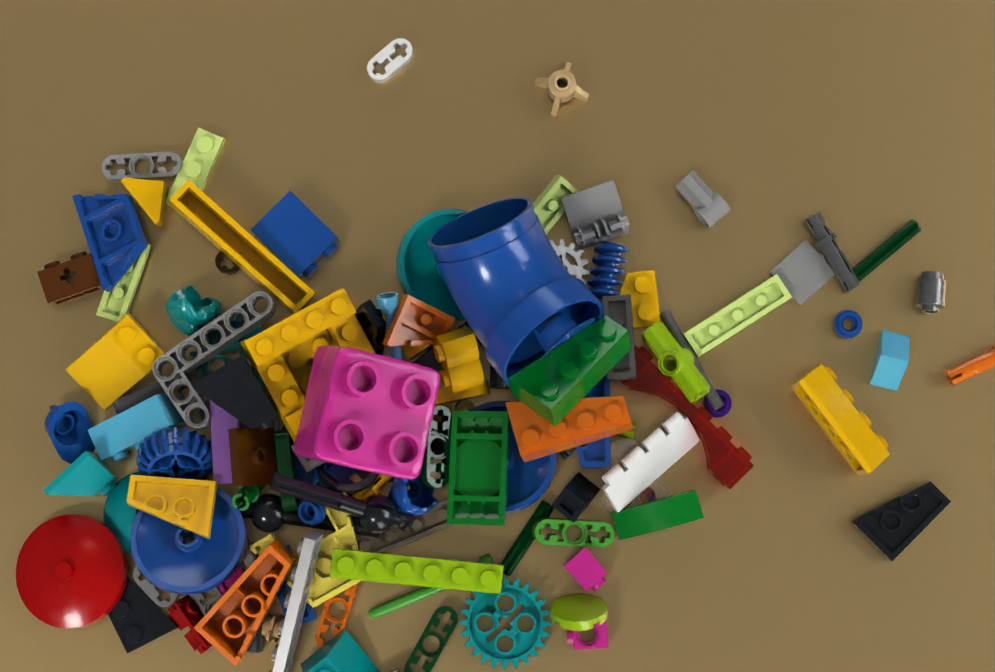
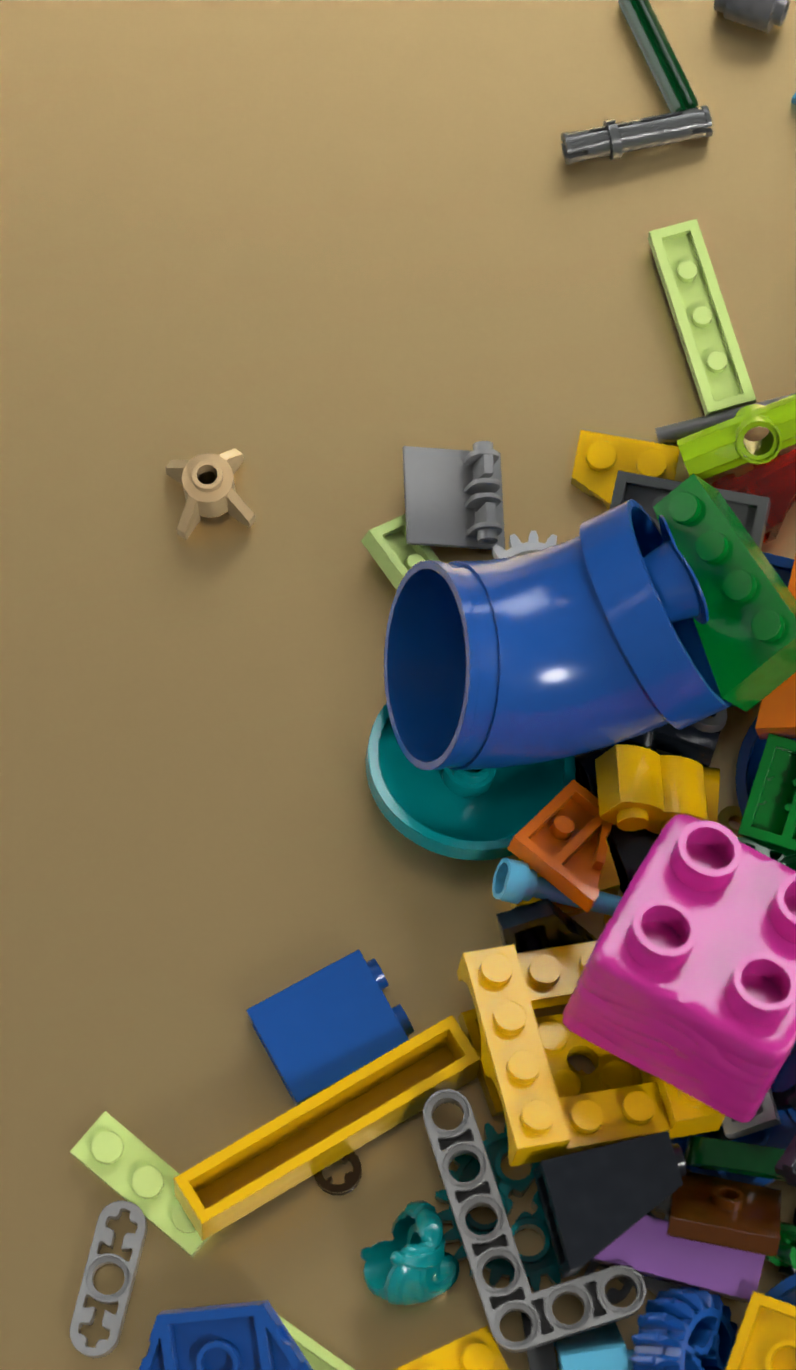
camera: 75 degrees left, 10 degrees down
yellow slope [121,177,169,228] -> none
white beam [367,38,413,83] -> none
blue piece [587,241,630,300] -> none
light grey piece [675,171,730,228] -> none
light grey piece [769,240,836,306] -> none
blue plate [834,310,862,338] -> none

